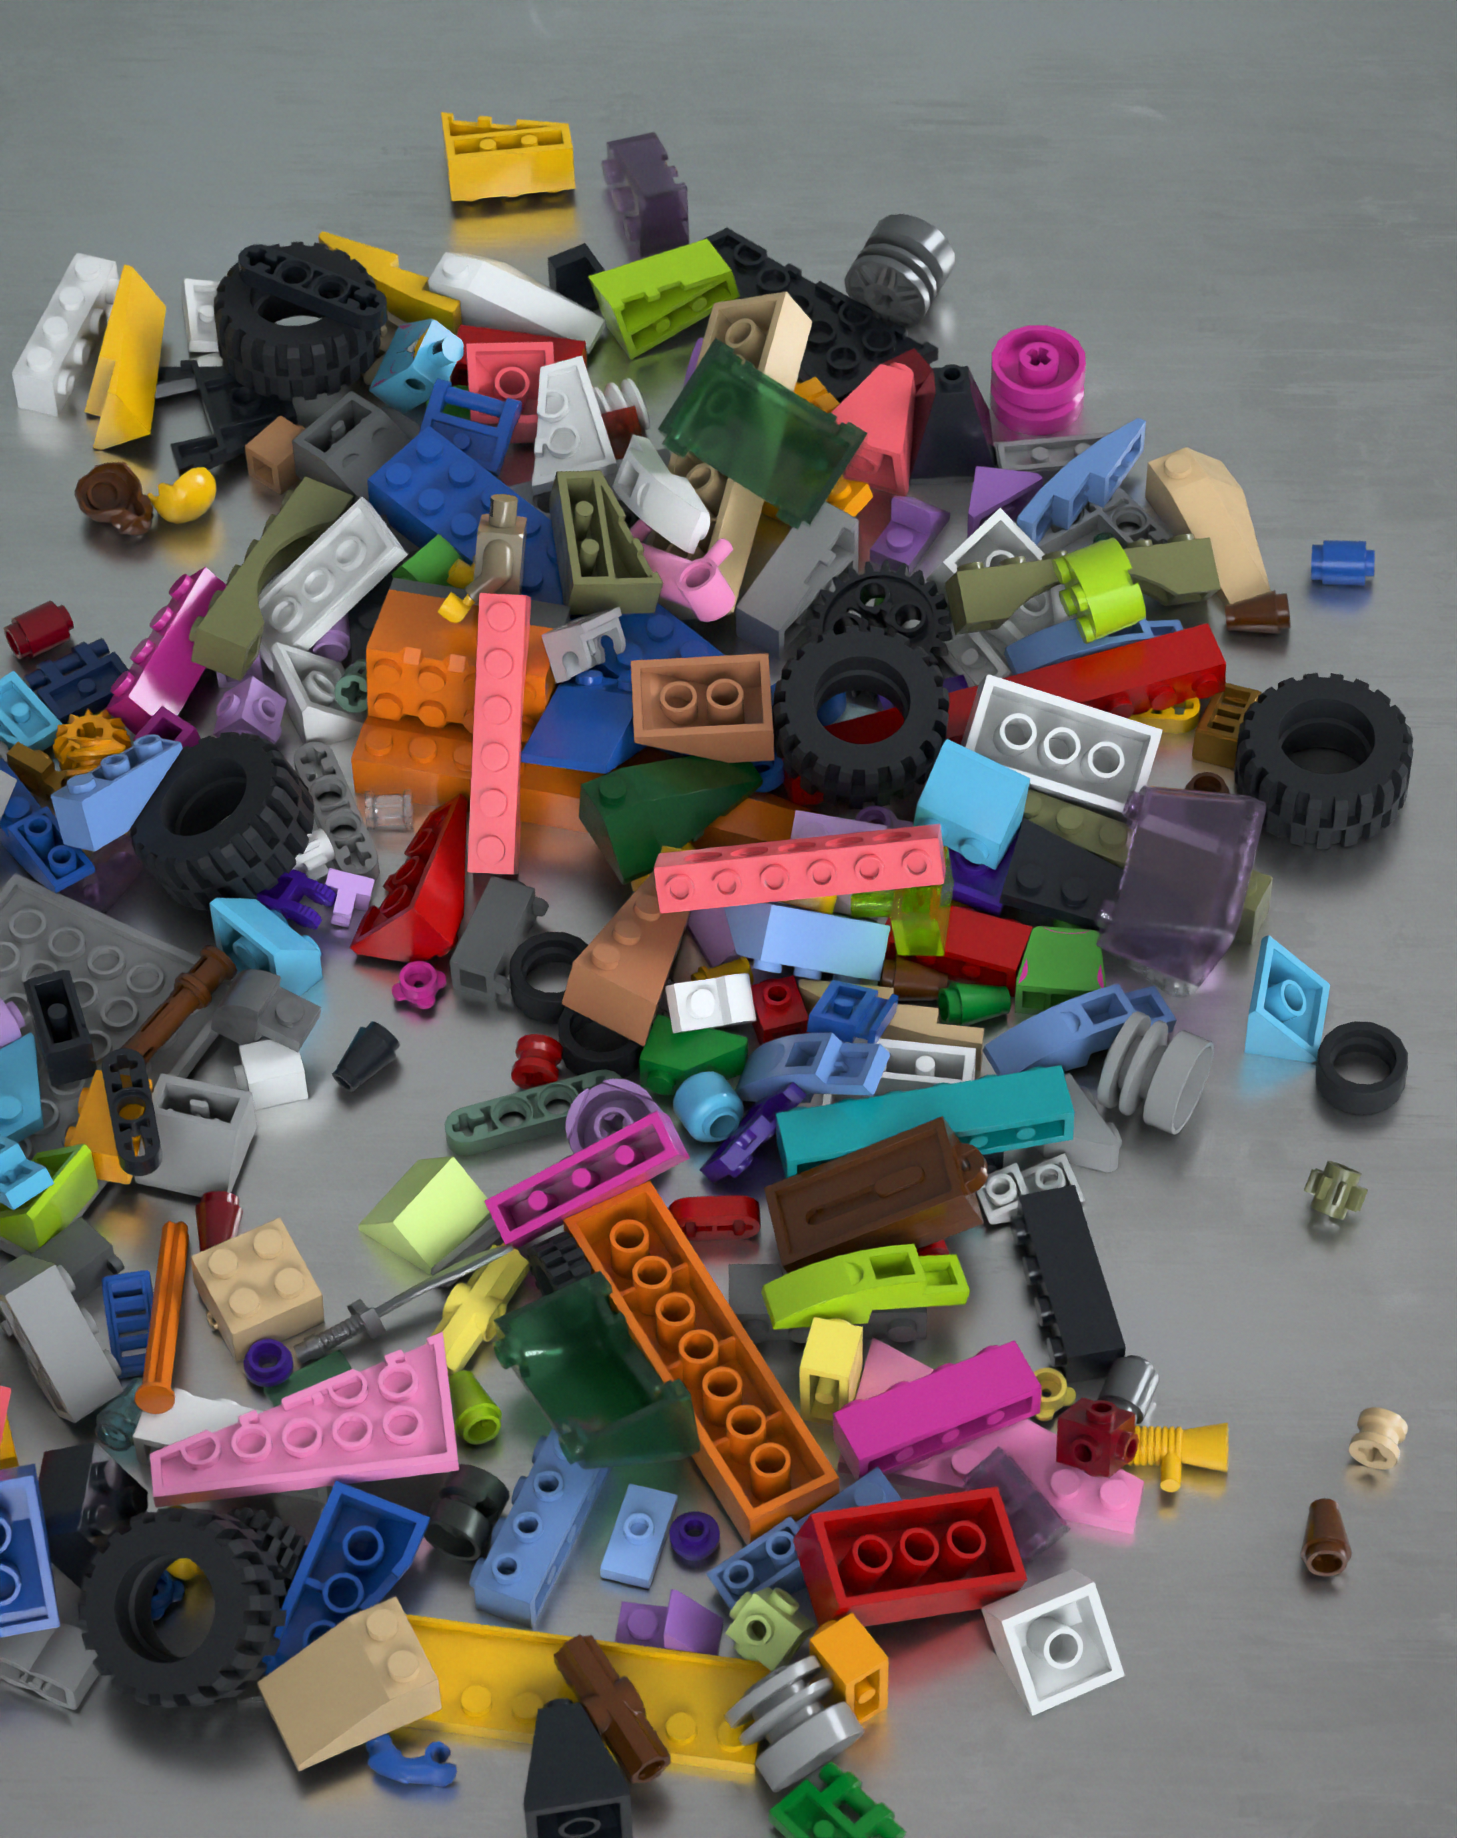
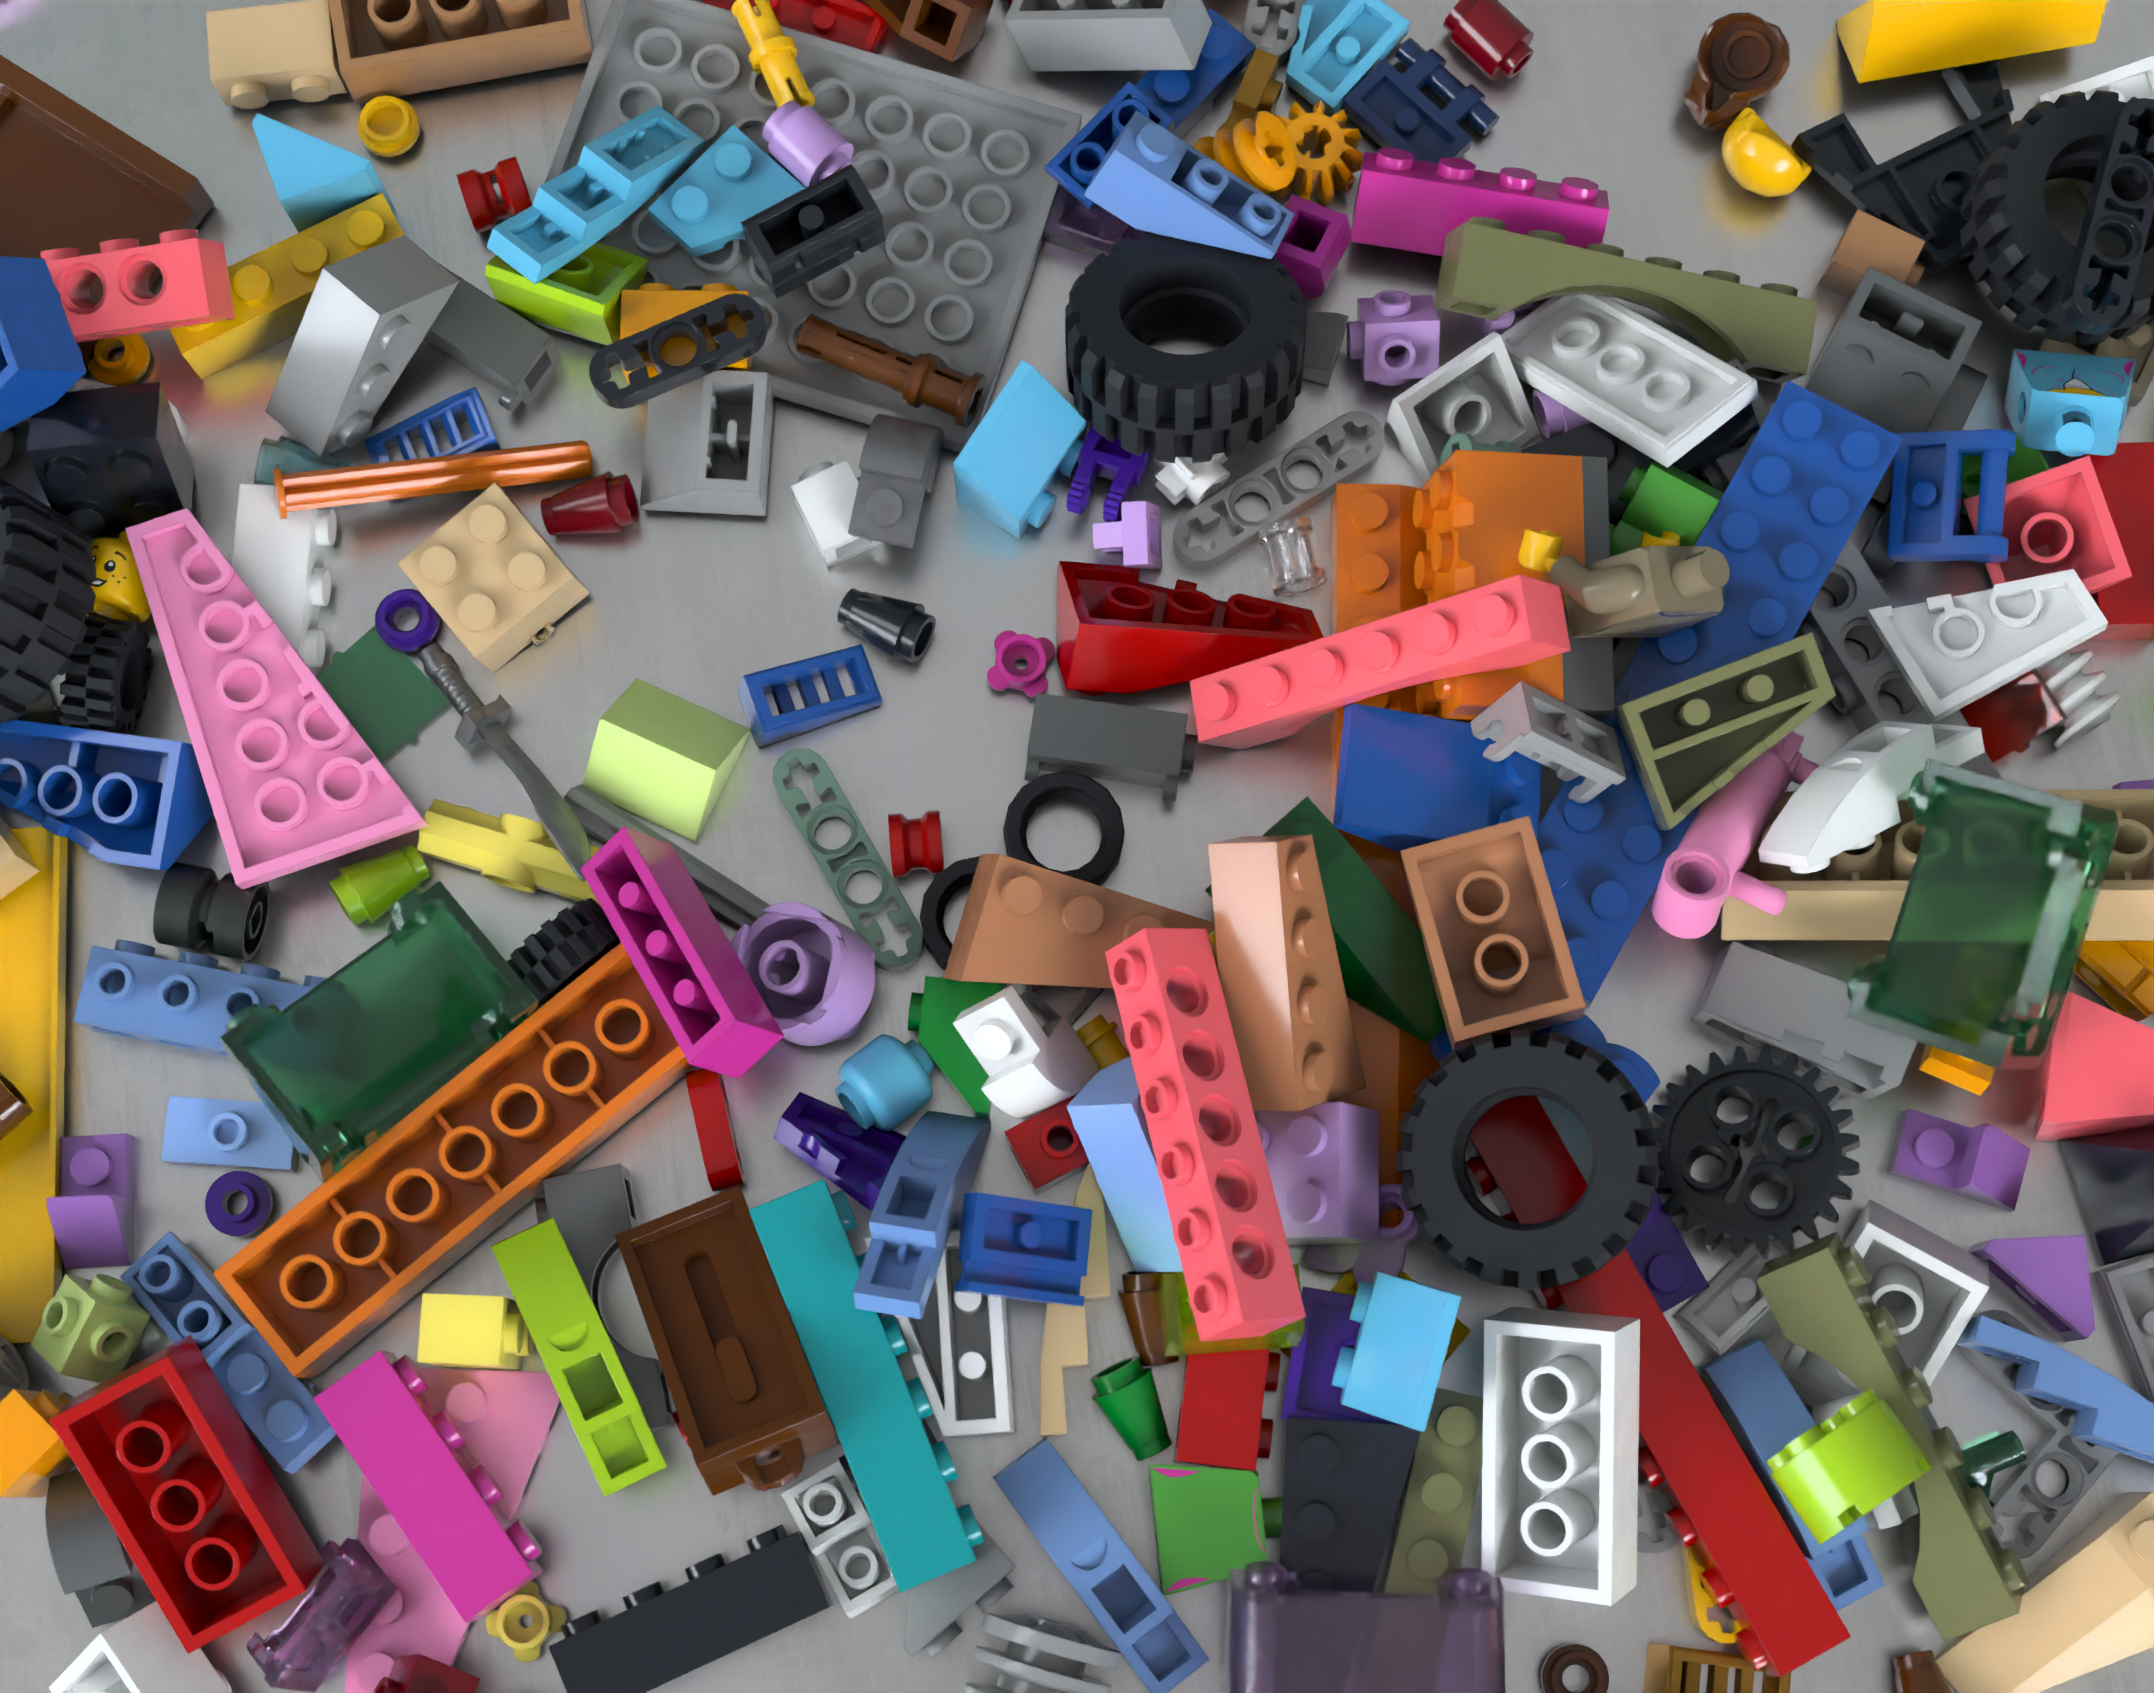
camera: 75 degrees right, 25 degrees up
none -> dark grey brick [45,1469,156,1628]
none -> blue slope [738,644,883,747]
none -> nougat wedge [1208,834,1366,1111]

